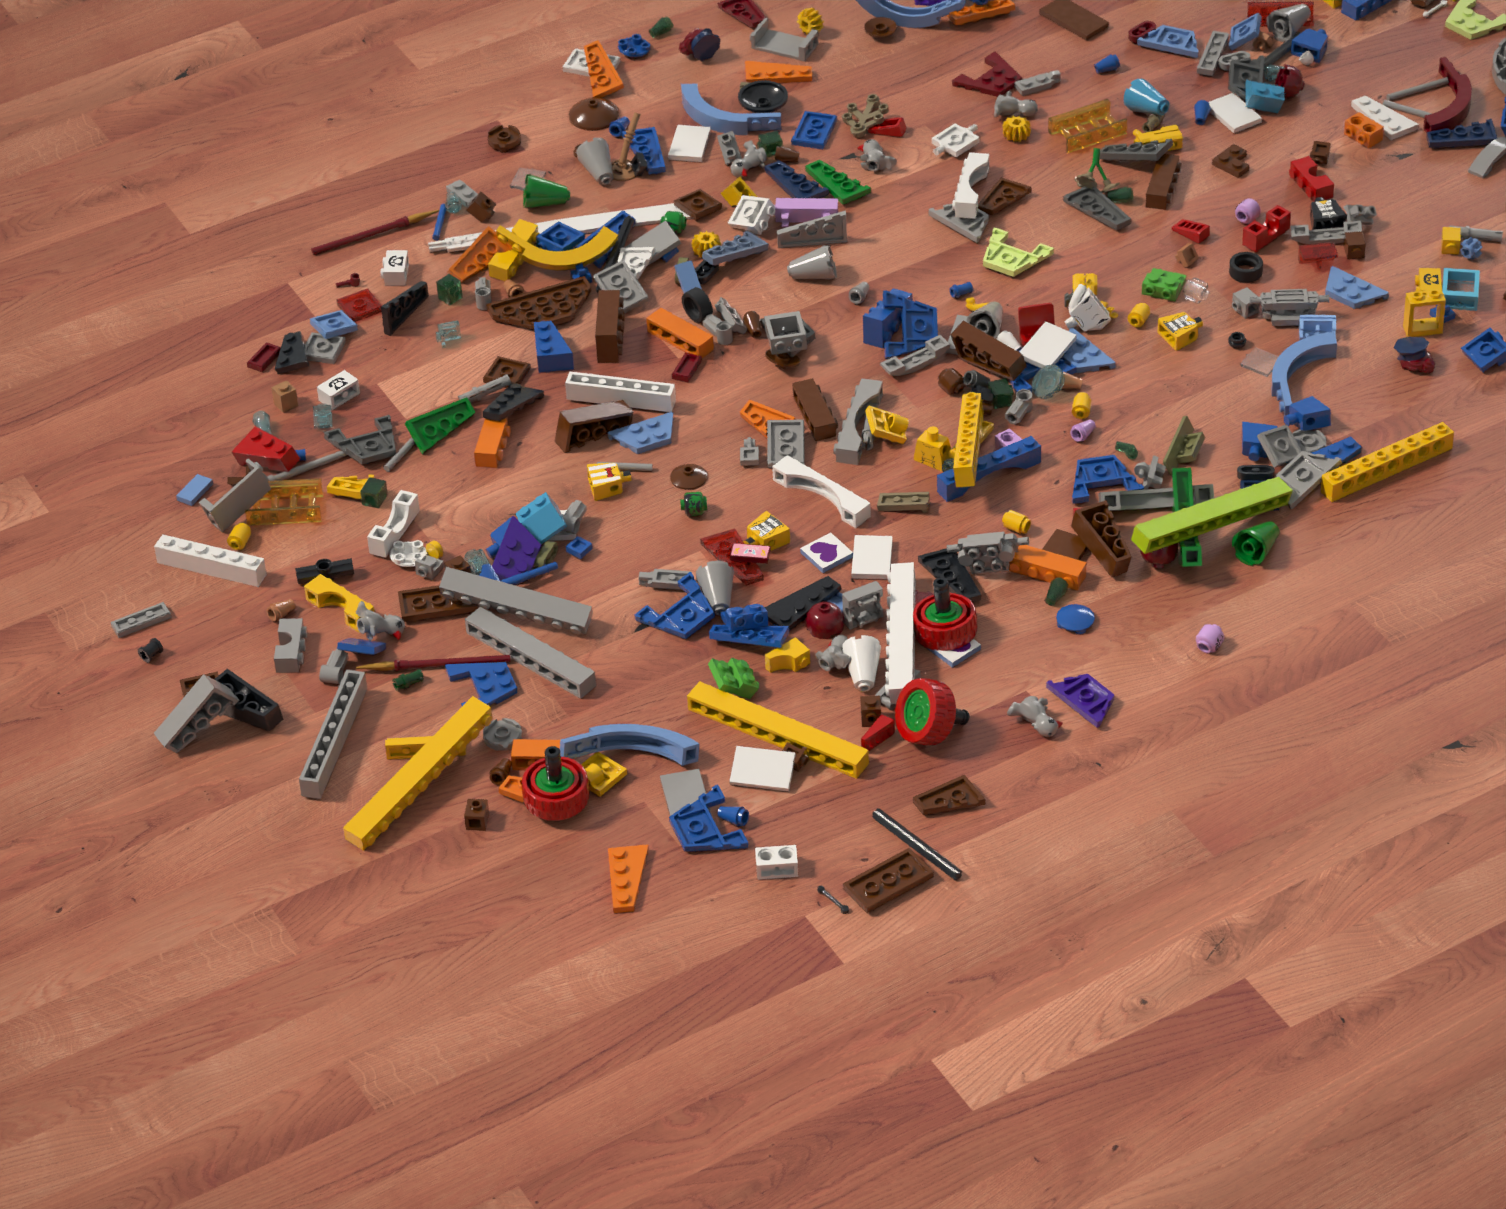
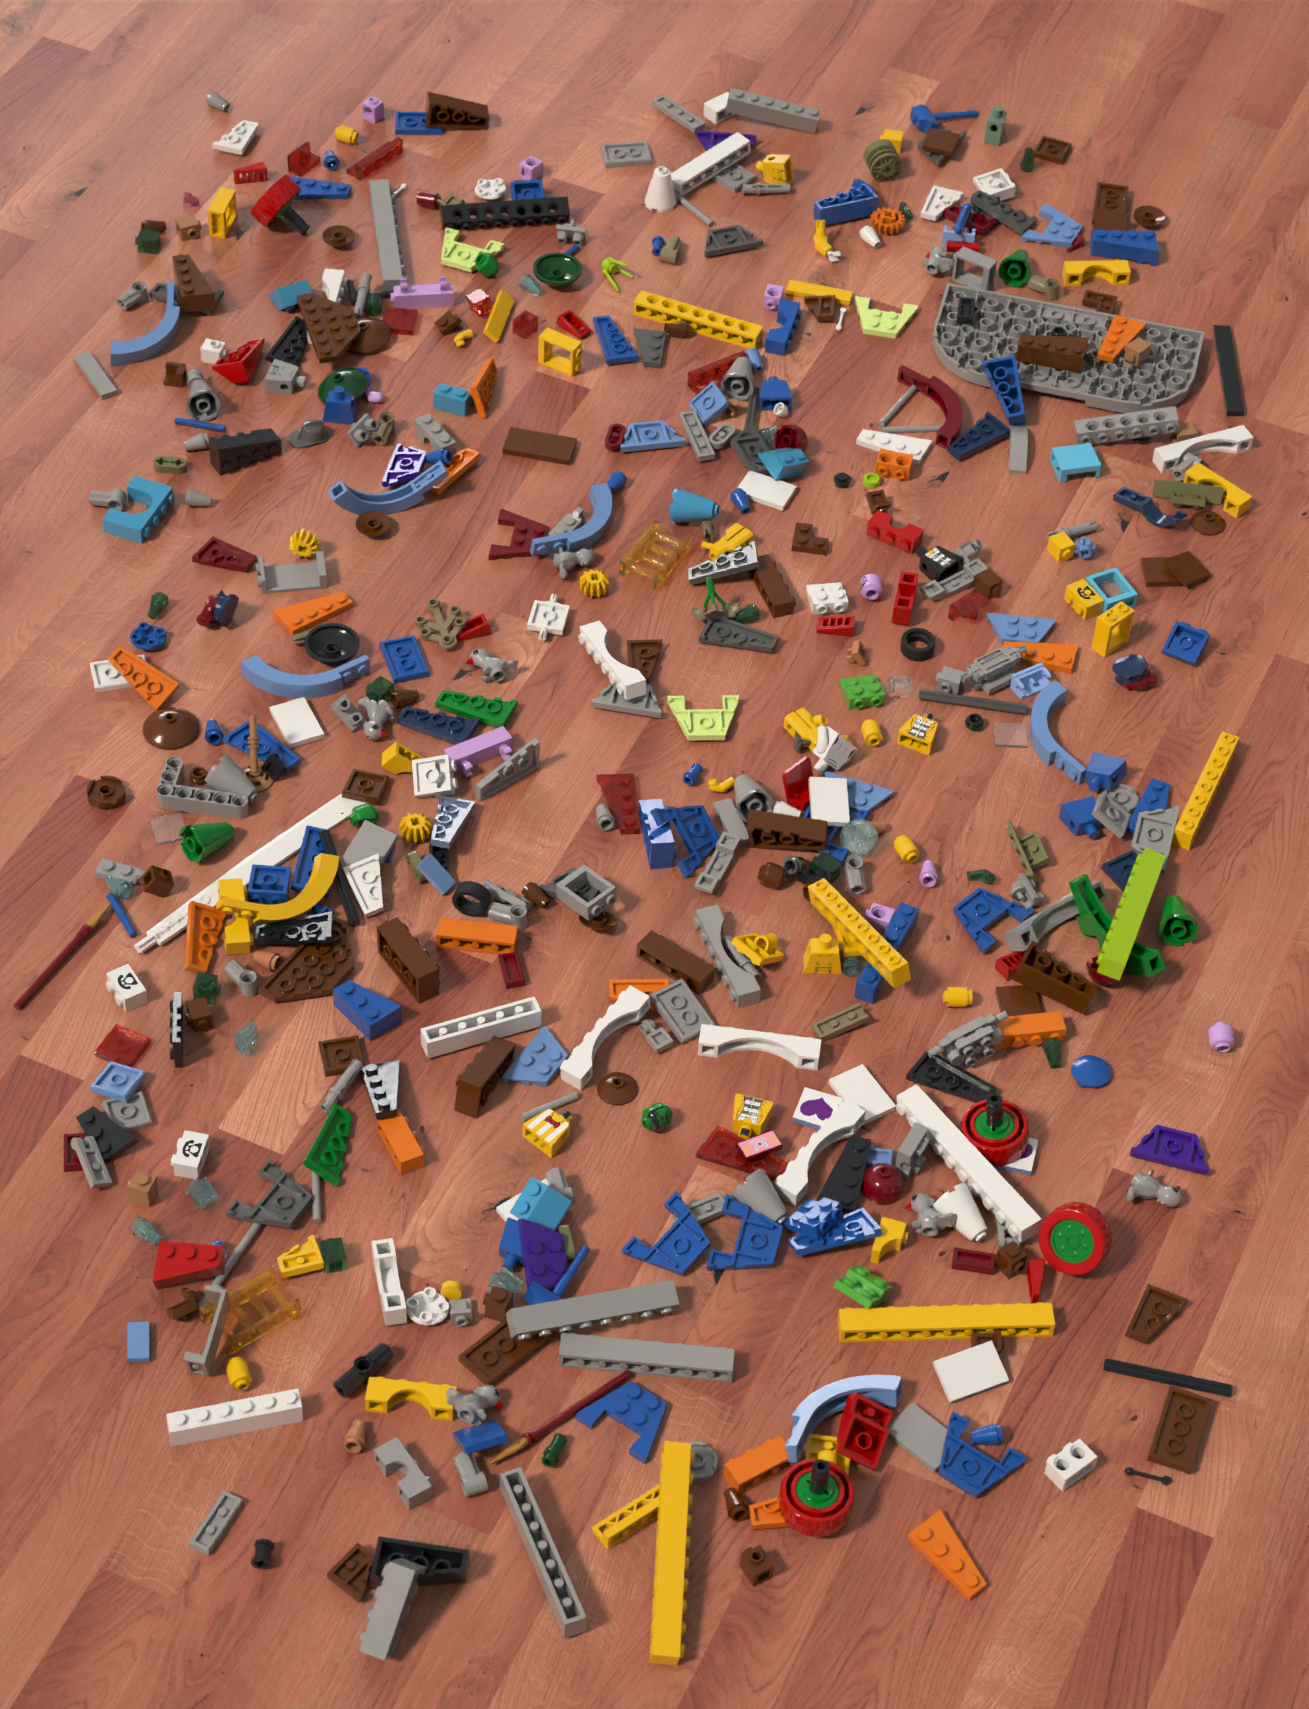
camera: 40 degrees left, 5 degrees up
dark red hand [336,273,360,287] -> none
blue plate [566,536,593,559] -> none
light grey tile [593,260,649,313] -> none
light grey cone [787,245,837,279] -> none
black plate [1237,465,1275,481] -> none
none -> light grey plate [71,1136,112,1189]
none -> light grey beam [156,756,249,820]
none -> reddish brown brick [185,997,213,1032]
none -> black wing [255,911,334,945]
none -> medium blue arch [530,483,612,556]
none -> white arch [560,985,650,1090]
none -> clear red wing [596,773,640,835]
none -> blue wing [621,1191,711,1276]
none -> medium blue cone [744,348,763,373]
none -> white arch [774,1099,865,1207]
none -> white plate [806,582,848,615]
none -> black plate [834,473,851,488]
none -> red slope [836,1392,893,1471]
none -> lime tile [863,473,880,489]
none -> dark grey axle [919,689,1027,715]
none -> dark red tile [951,1247,996,1275]
none -> orange wing [1003,641,1078,674]

